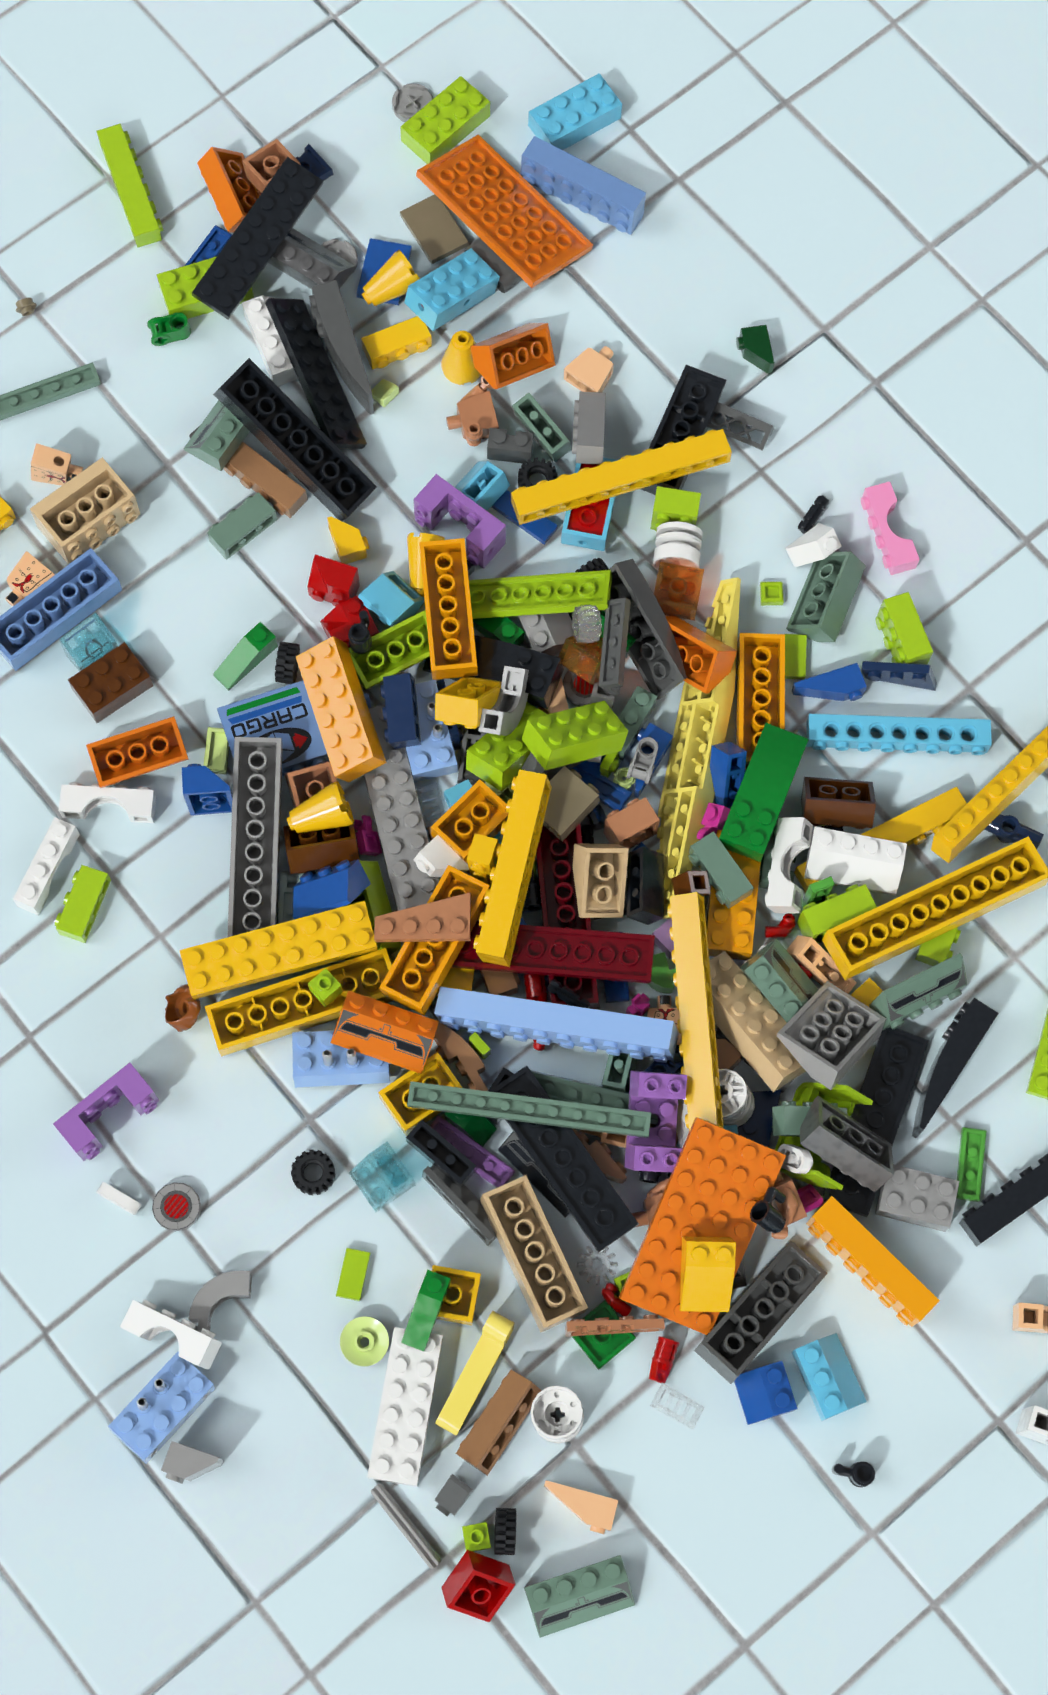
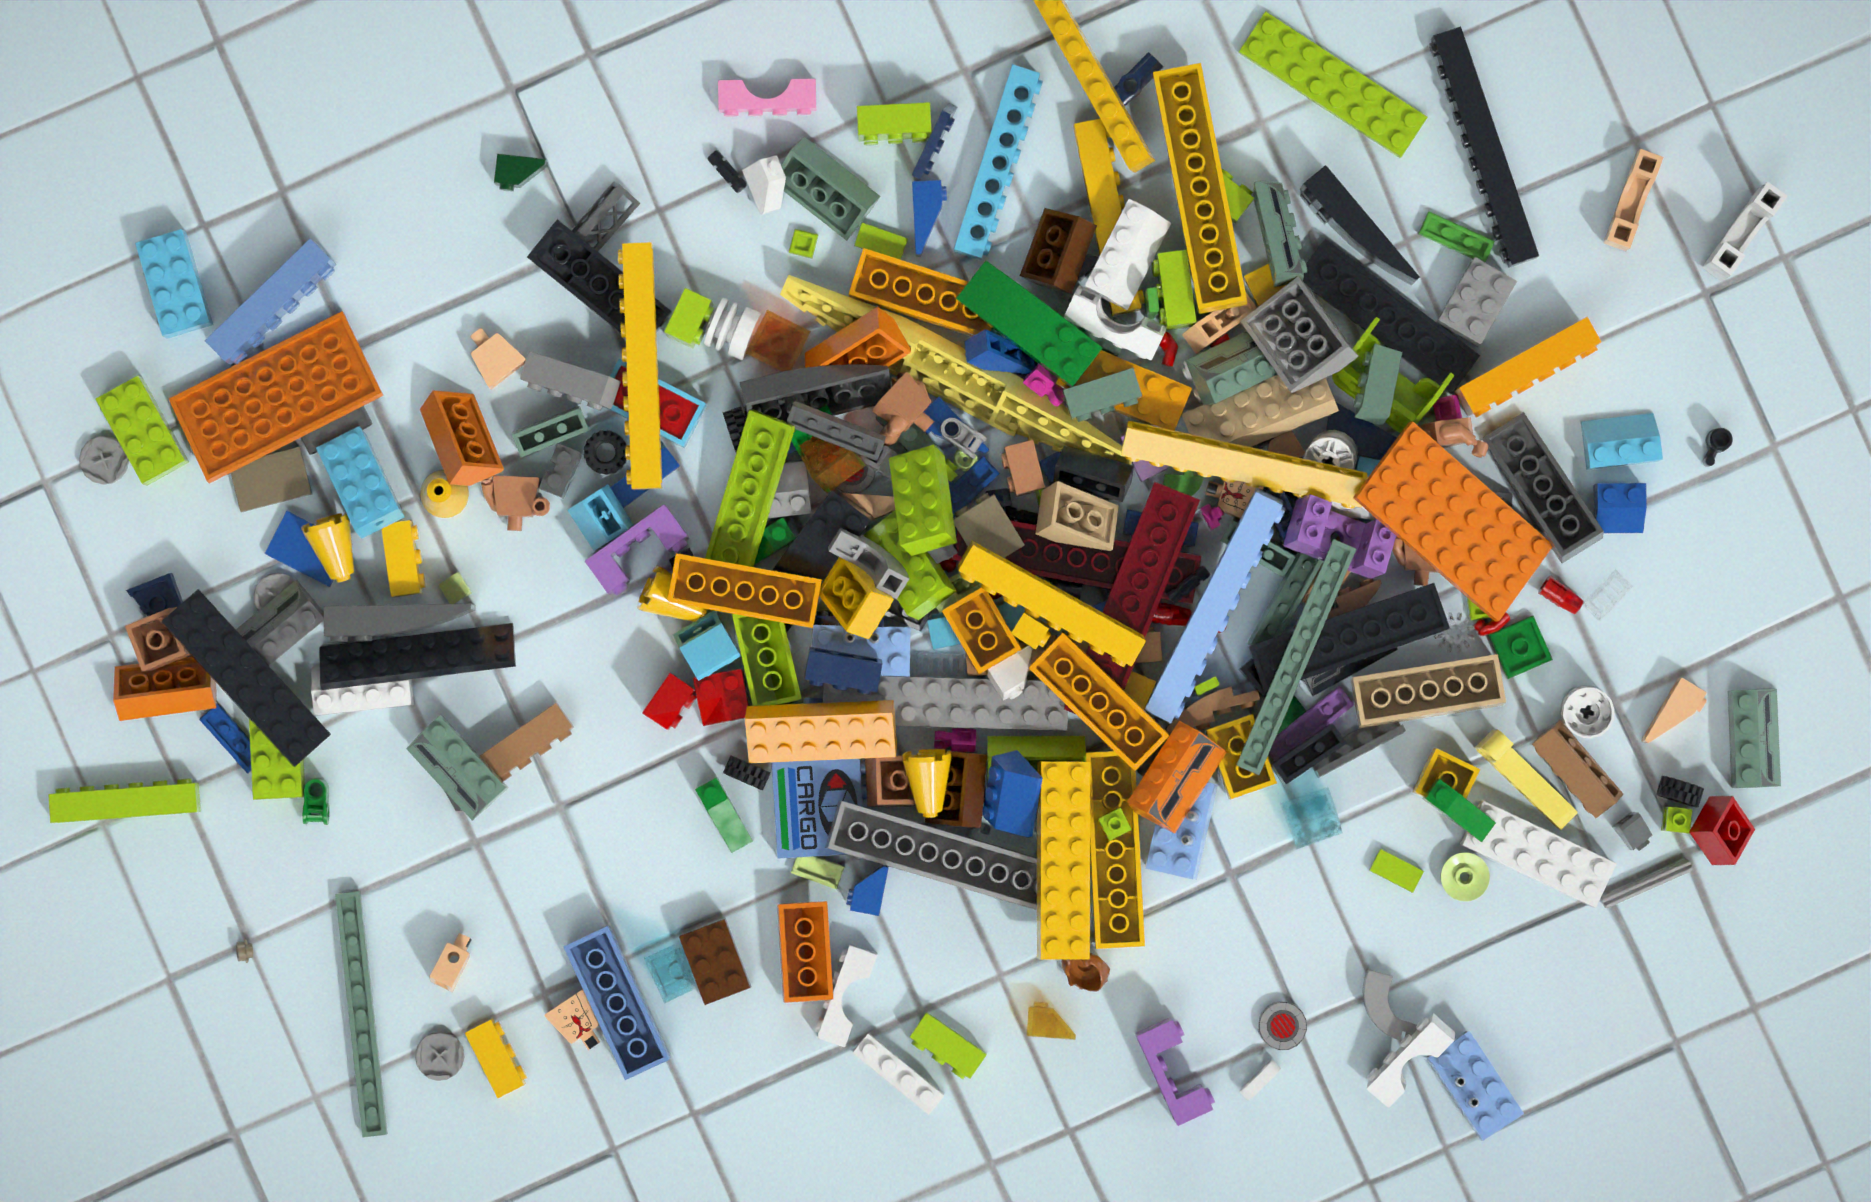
camera: 75 degrees left, 15 degrees up
tan brick [30,457,140,565] -> none
light grey slope [161,1441,224,1484] -> none
sand green brick [207,492,277,560] -> none
black brick [213,358,377,521] -> none
black tyre [291,1149,335,1196] -> none
yellow slope [327,517,369,564] -> none
black piece [348,610,372,654] -> none
nougat wing [374,893,471,942] -> none
nougat wing [565,1315,665,1337] -> none
clear gear [571,605,602,643] -> none
reddish brown brick [672,871,711,897] -> none
yellow slope [680,1236,736,1312] -> none
black piece [750,1186,786,1233] -> none
white plate [778,1144,813,1174] -> none
flat silver slope [800,1096,894,1192] -> none
none -> nougat torso [872,372,934,447]
none -> clear yellow slope [1026,1001,1076,1040]

